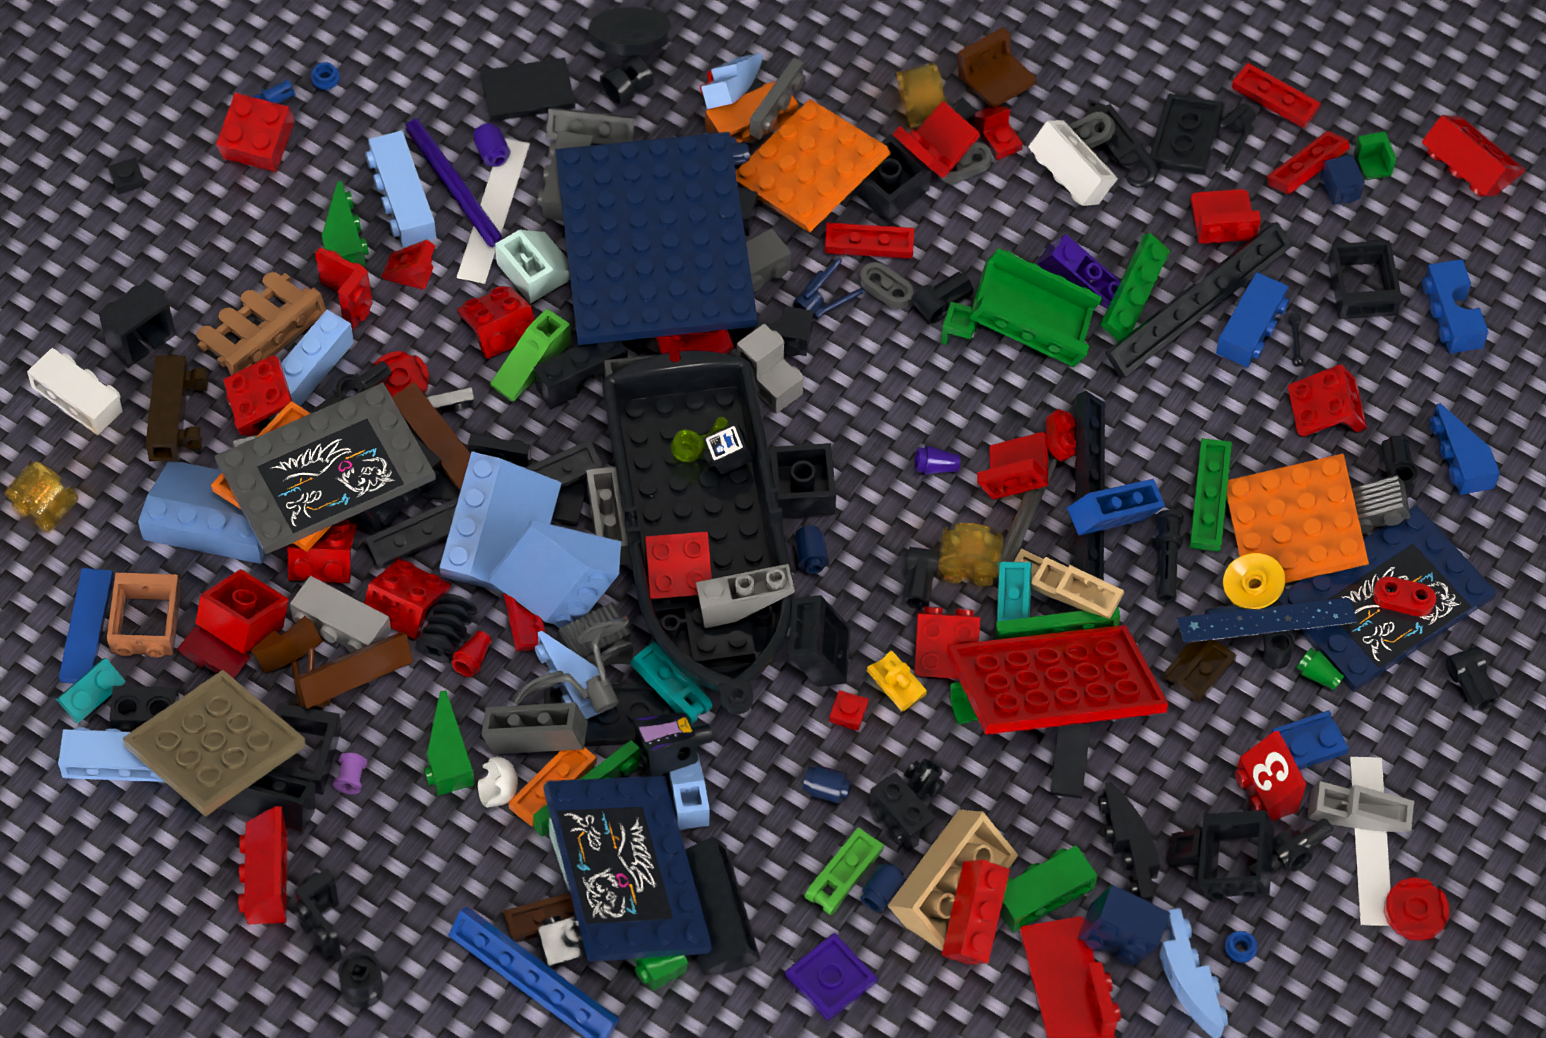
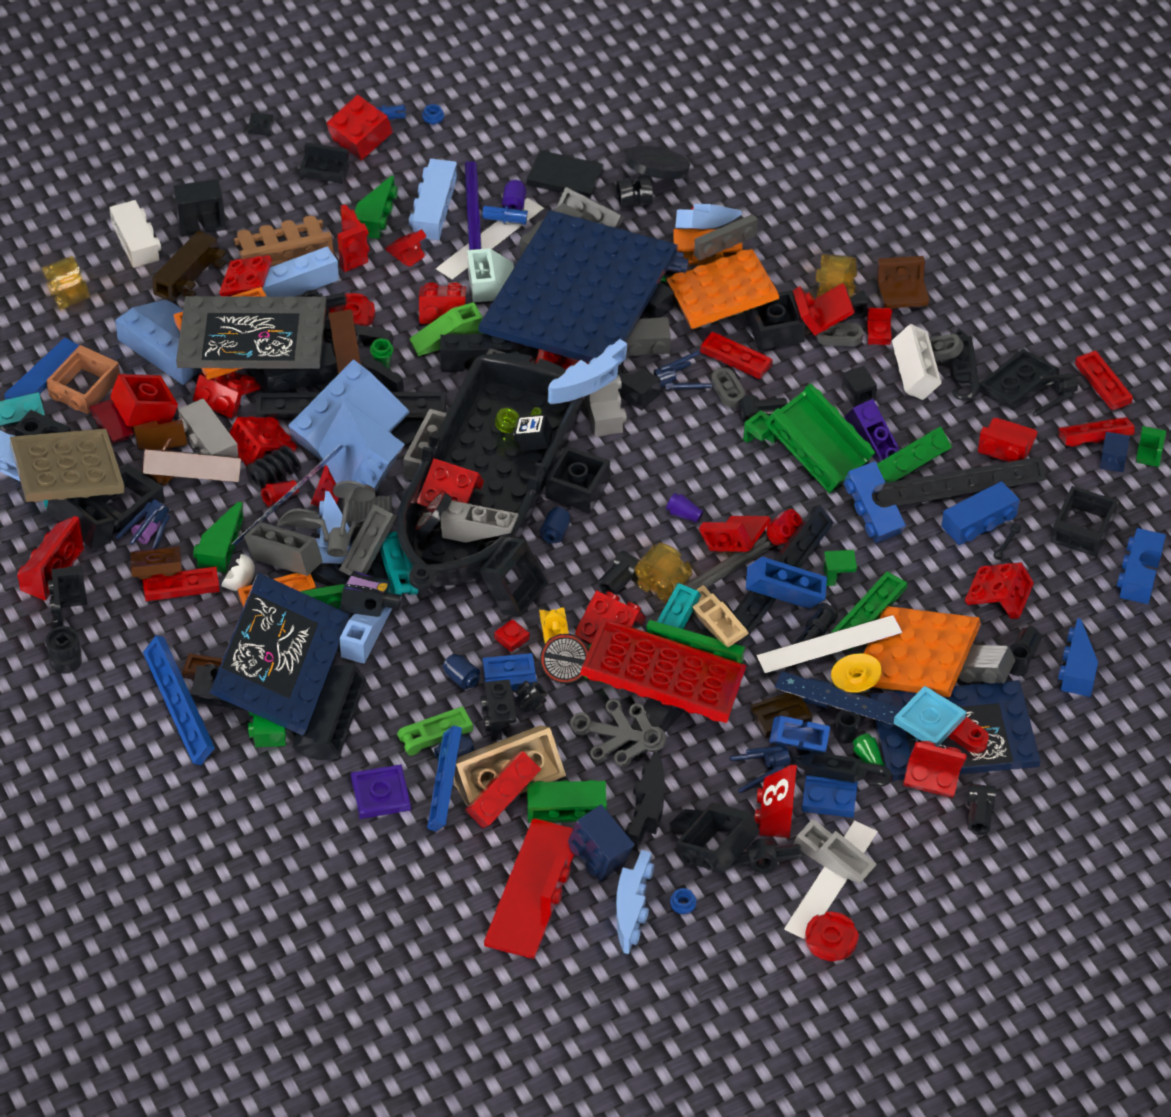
camera: 30 degrees right, 10 degrees down
none -> dark blue plant [115,499,170,549]
none -> reddish brown plate [131,546,182,579]
none -> red plate [143,567,220,602]
none -> blue sticker [232,445,345,545]
none -> black bracket [299,142,350,184]
none -> dark grey plate [339,504,397,576]
none -> green cone [370,338,393,369]
none -> black tile [415,490,452,535]
none -> blue tile [427,725,462,832]
none -> blue axle [482,206,528,225]
none -> blue plate [482,653,537,690]
none -> tile [540,634,589,684]
none -> light blue slope [548,339,627,404]
none -> dark grey plant [570,699,666,768]
none -> dark blue plant [729,745,790,793]
none -> white sticker [756,615,902,673]
none -> blue piece [769,716,830,752]
none -> black plate [792,751,893,787]
none -> green panel [823,550,857,586]
none -> black brick [842,366,877,407]
none -> blue arch [844,461,906,544]
none -> medium azure tile [894,686,966,747]
none -> red bracket [903,741,967,798]

